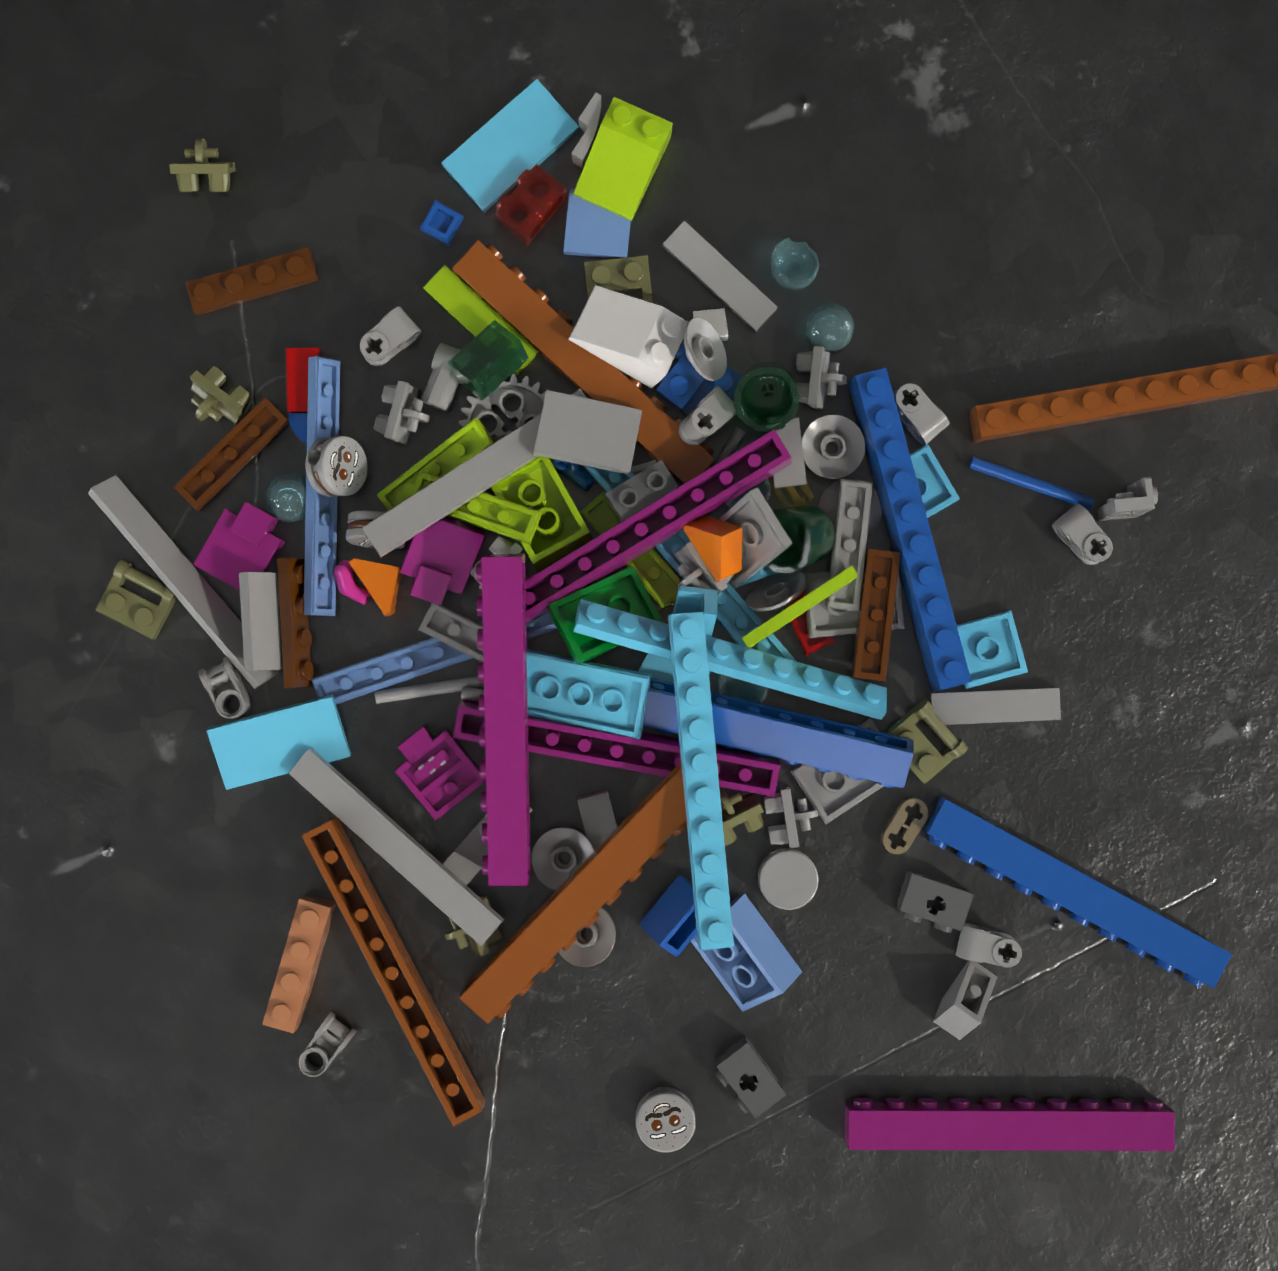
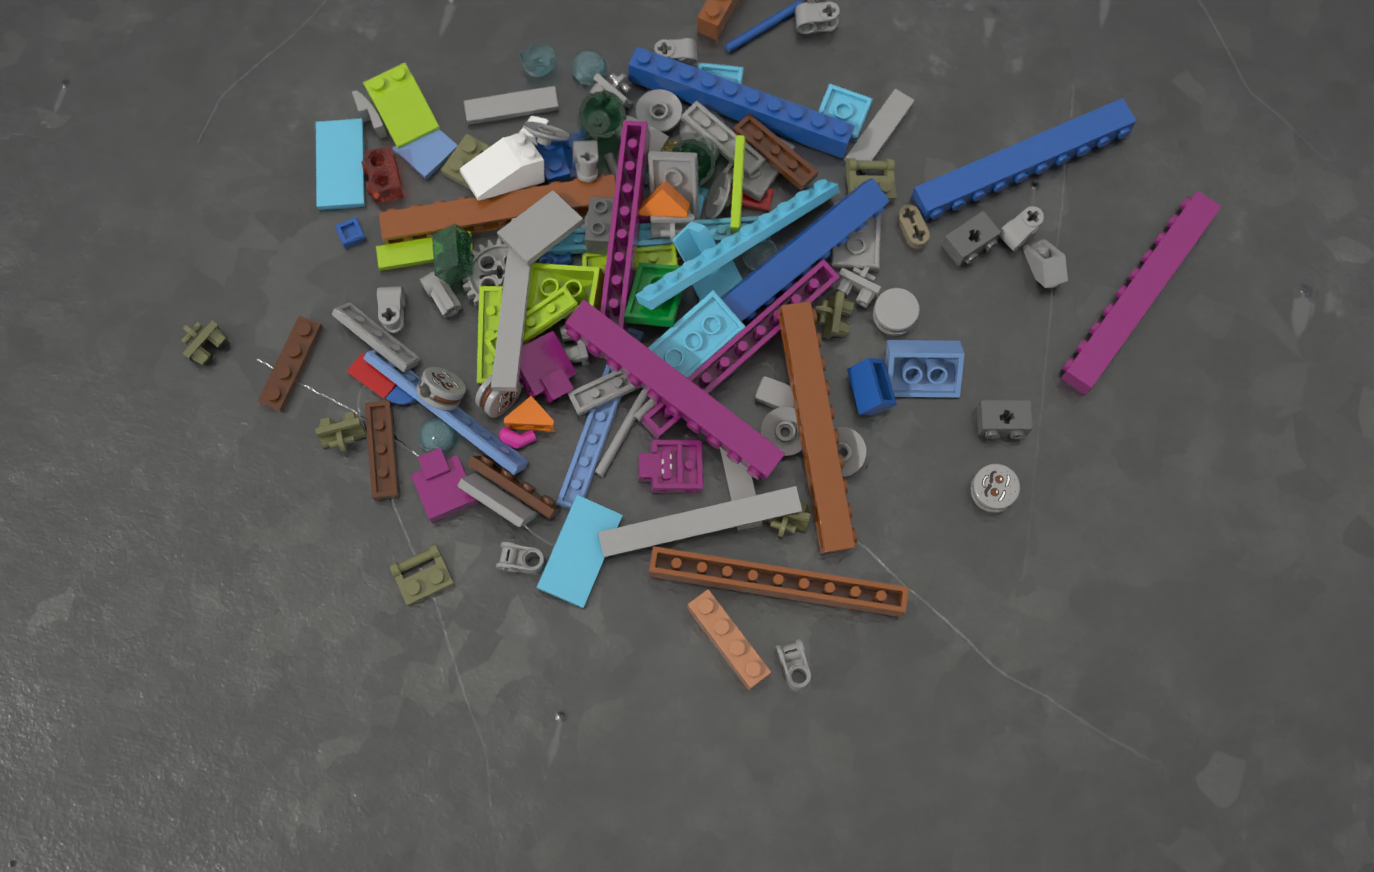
camera: 50 degrees left, 15 degrees down
light grey tile [88,475,280,689] -> none
light grey hips [373,381,430,445] -> none
medium azure plate [668,612,734,951] -> none
none -> light grey tile [332,302,421,372]

